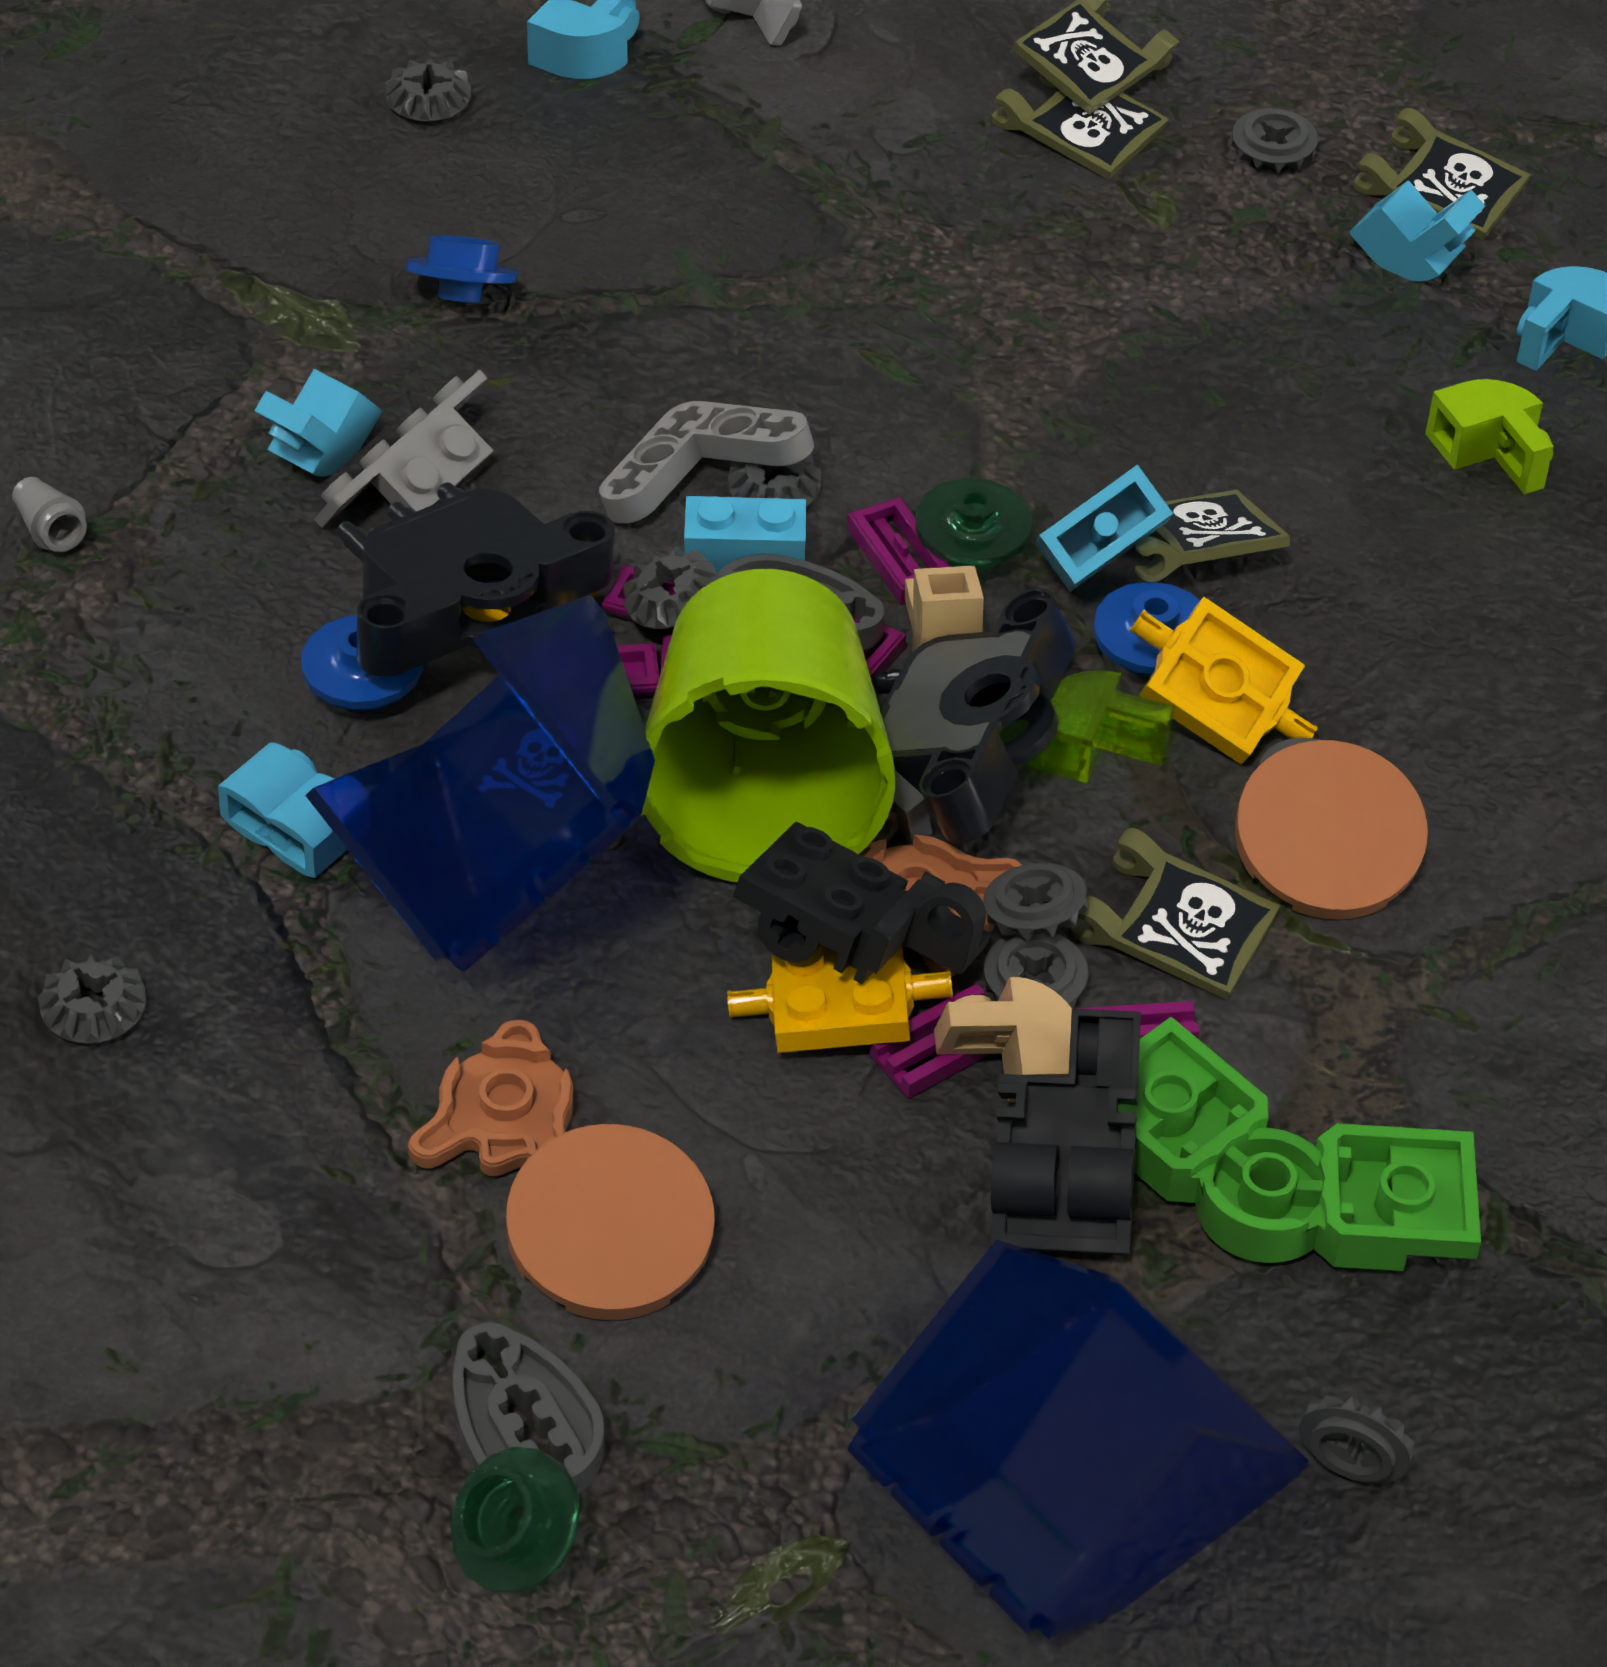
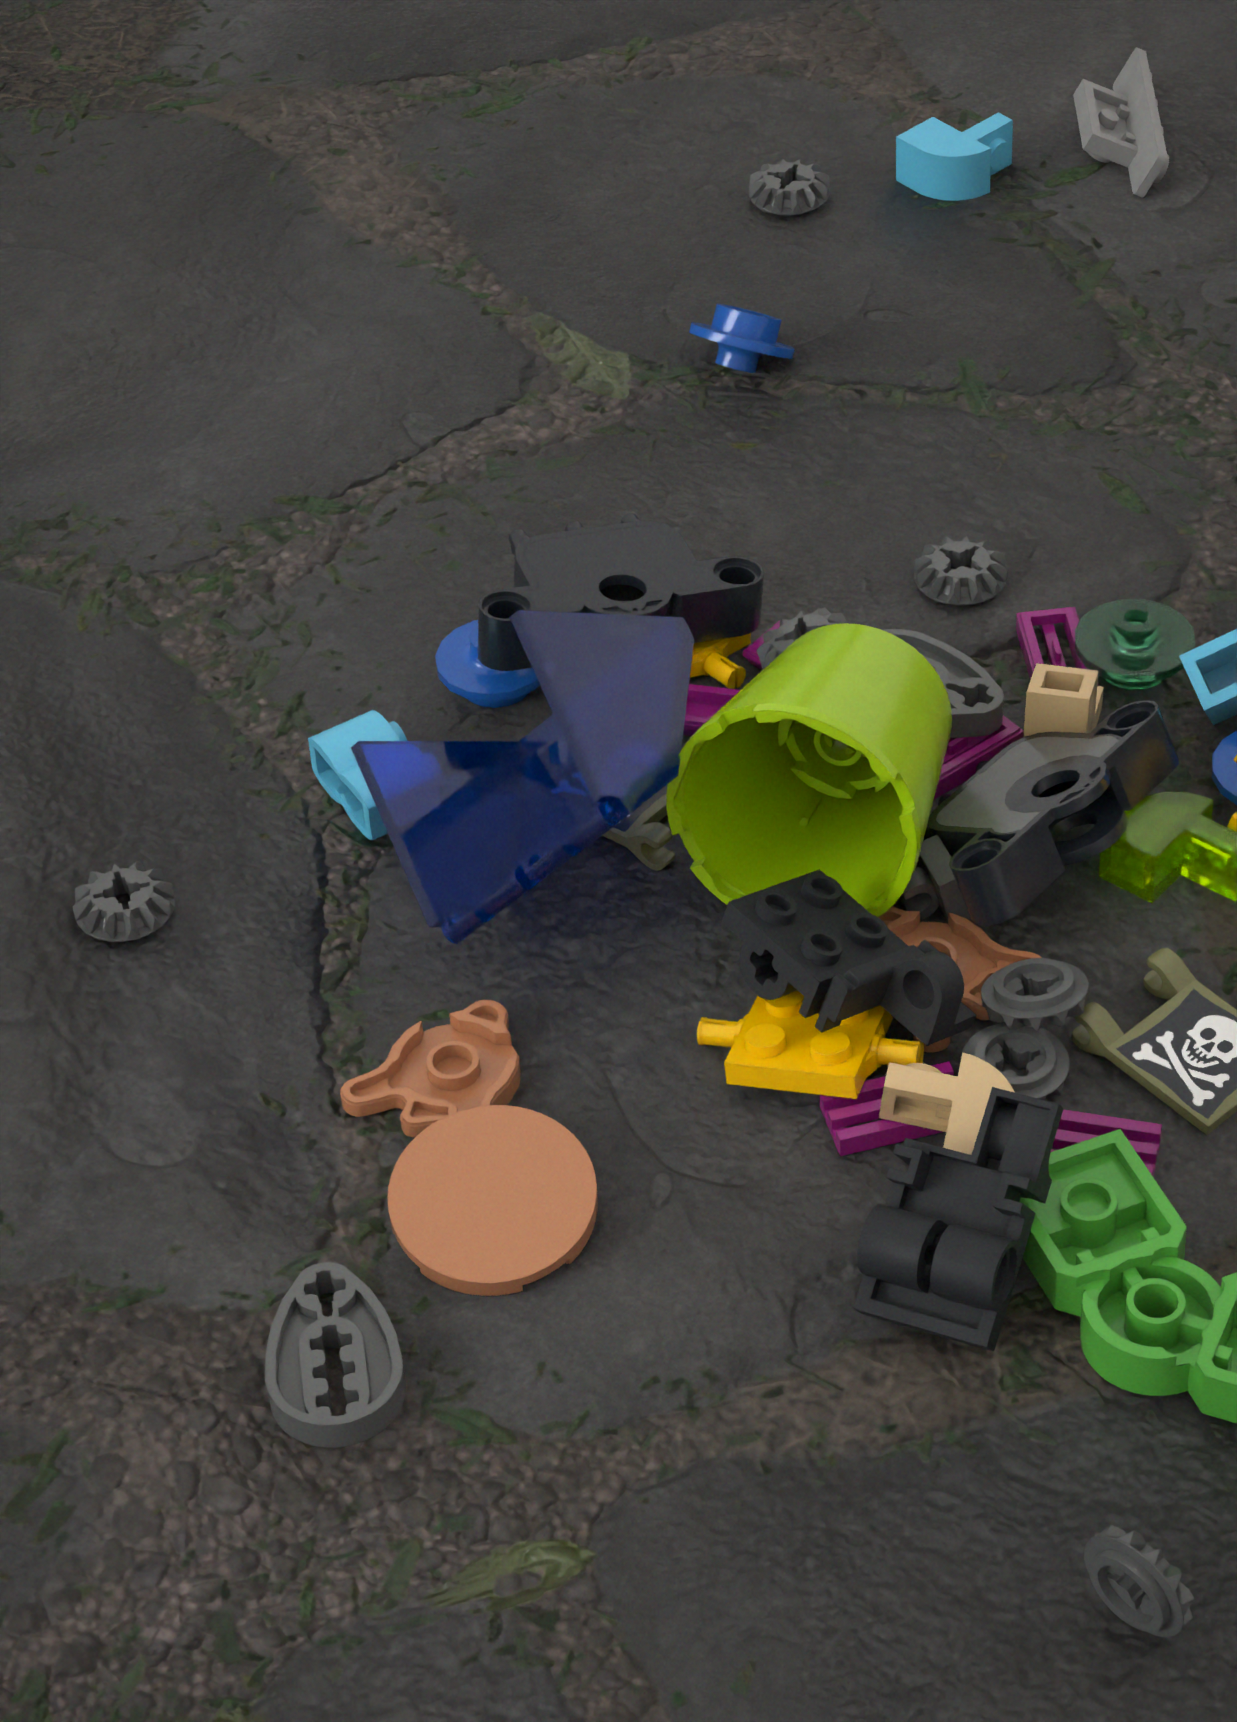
camera: 25 degrees right, 5 degrees down
light grey cone [12,477,87,552] -> none
medium azure brick [254,369,382,477] -> none
light grey bracket [314,370,494,528] -> none
clear green piece [450,1447,580,1594] -> none
light grey beam [599,401,814,523] -> none
medium azure brick [684,496,806,573] -> none
clear blue windscreen [848,1239,1309,1639] -> none

